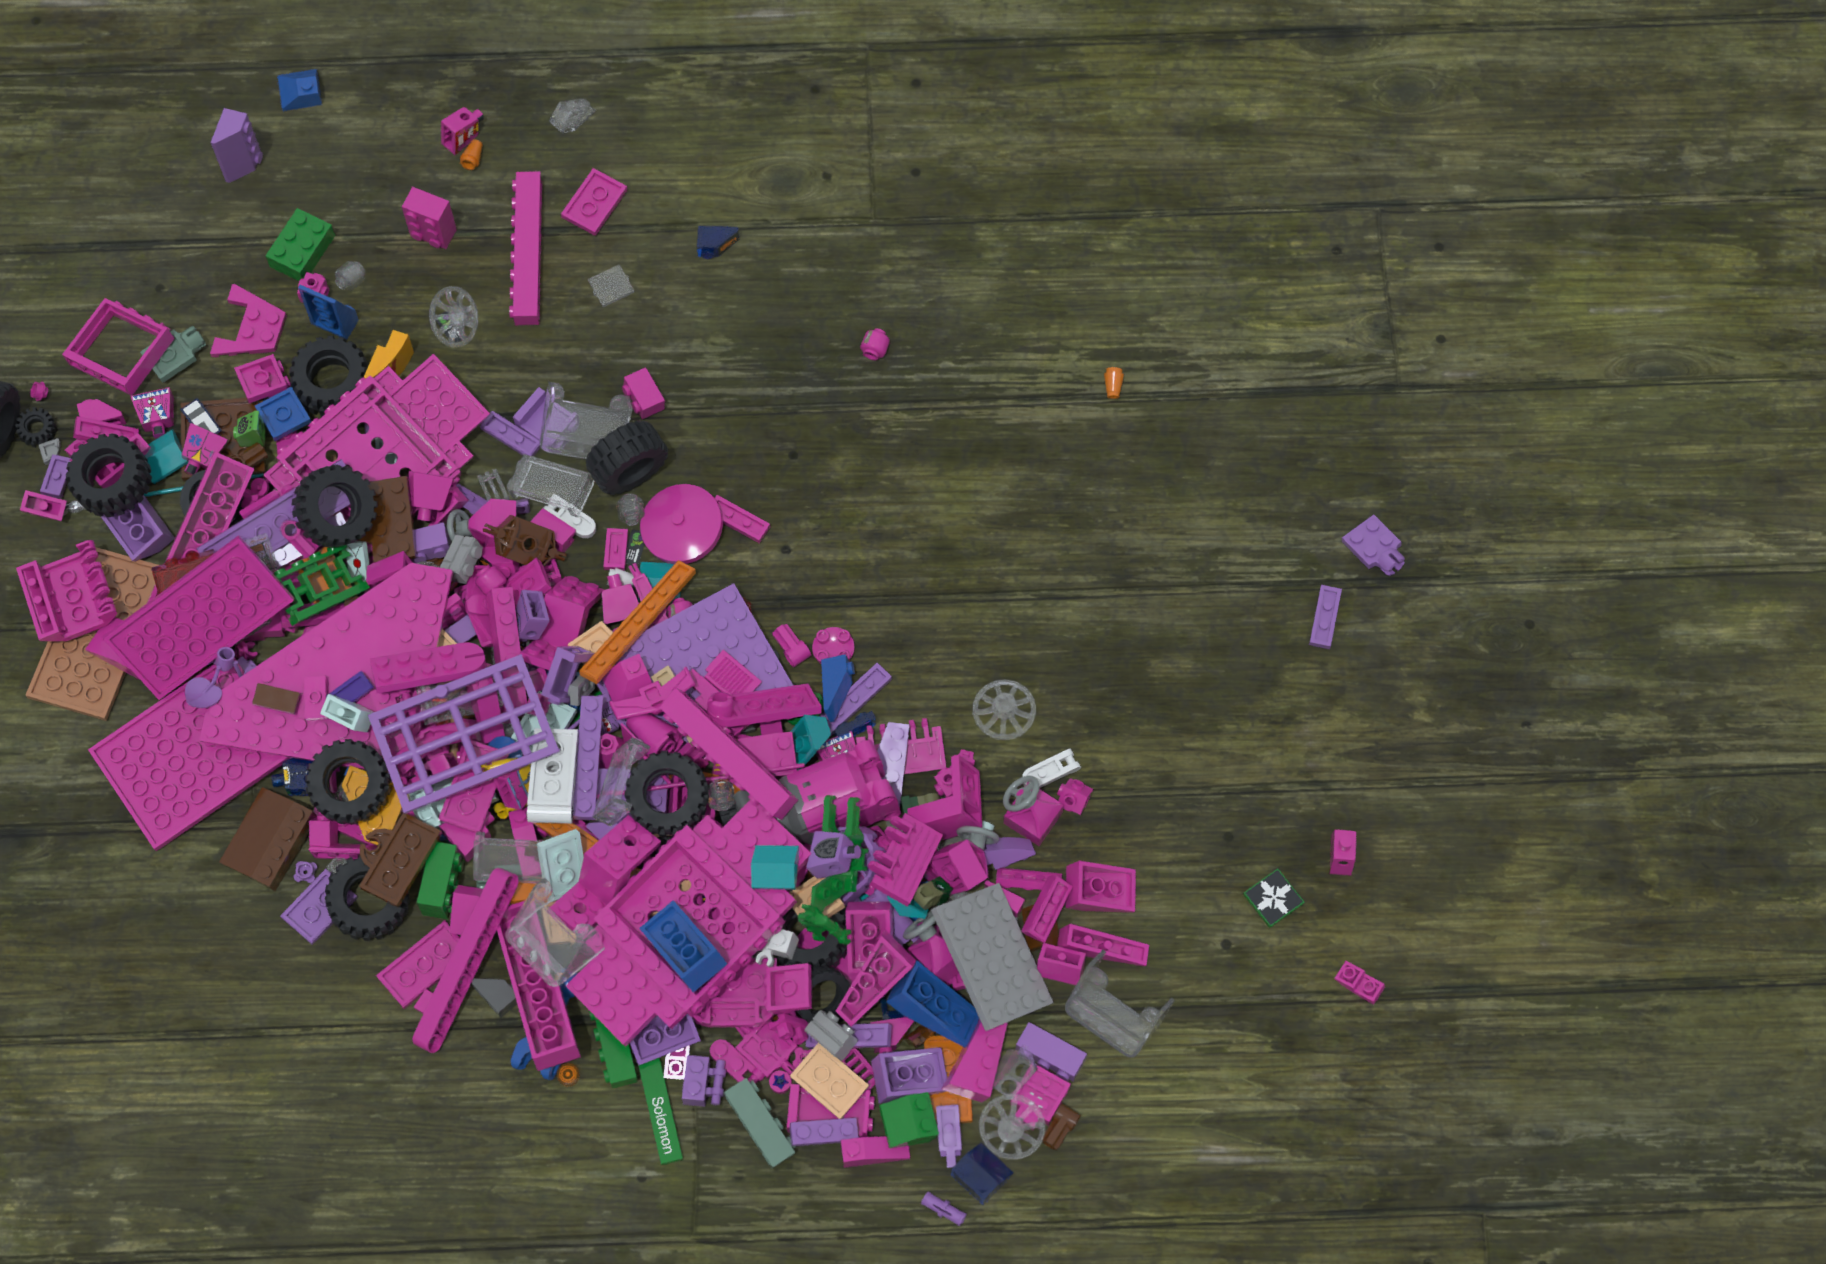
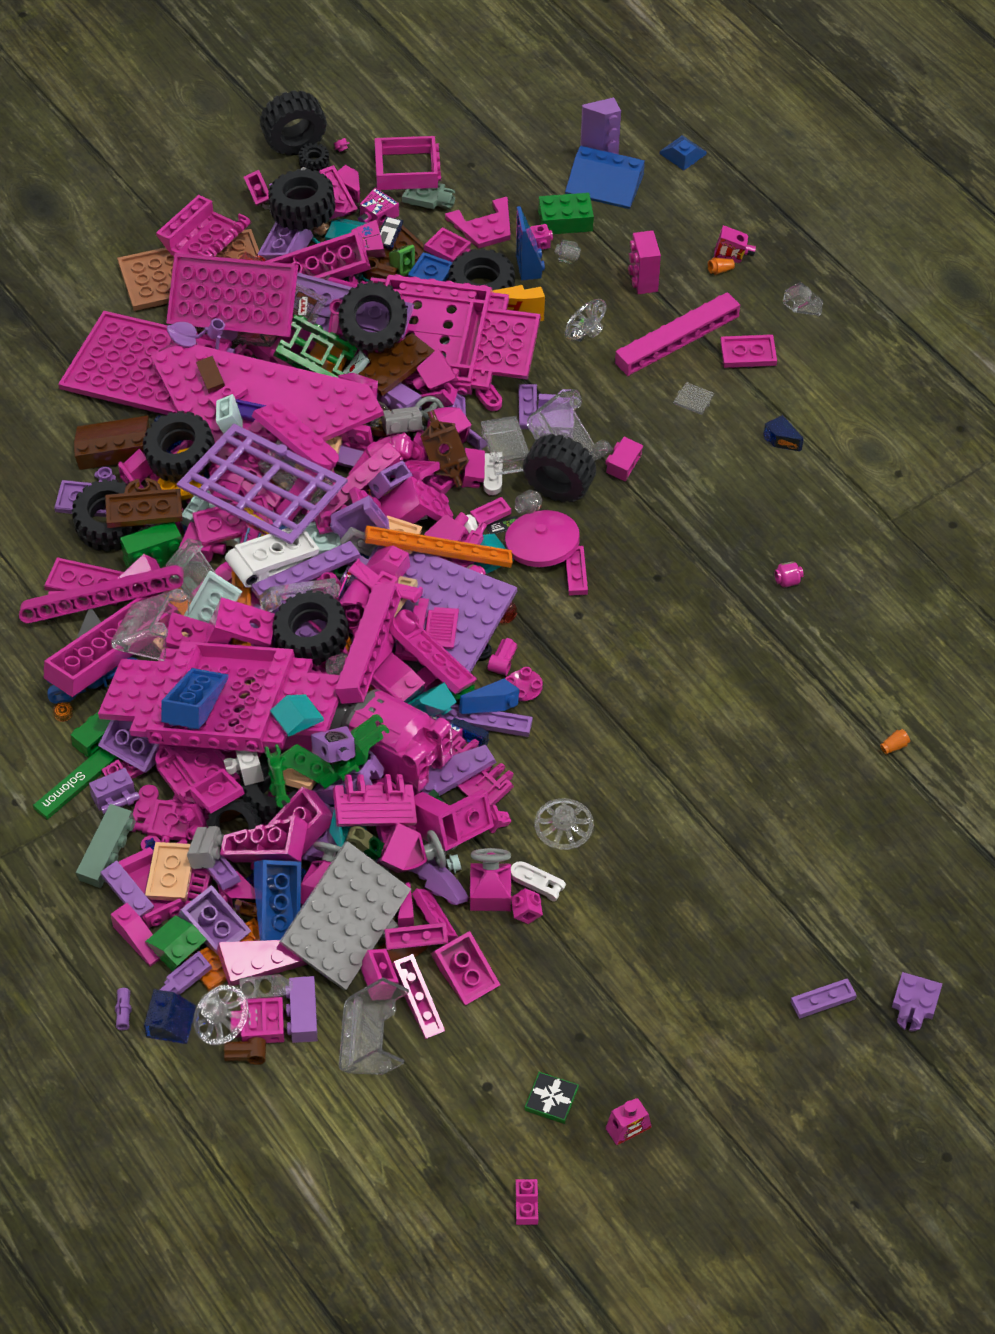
camera: 55 degrees right, 15 degrees down
clear tile [477,469,510,501] -> none
none -> dark pink plate [475,384,502,411]
none -> blue slope [565,146,645,209]

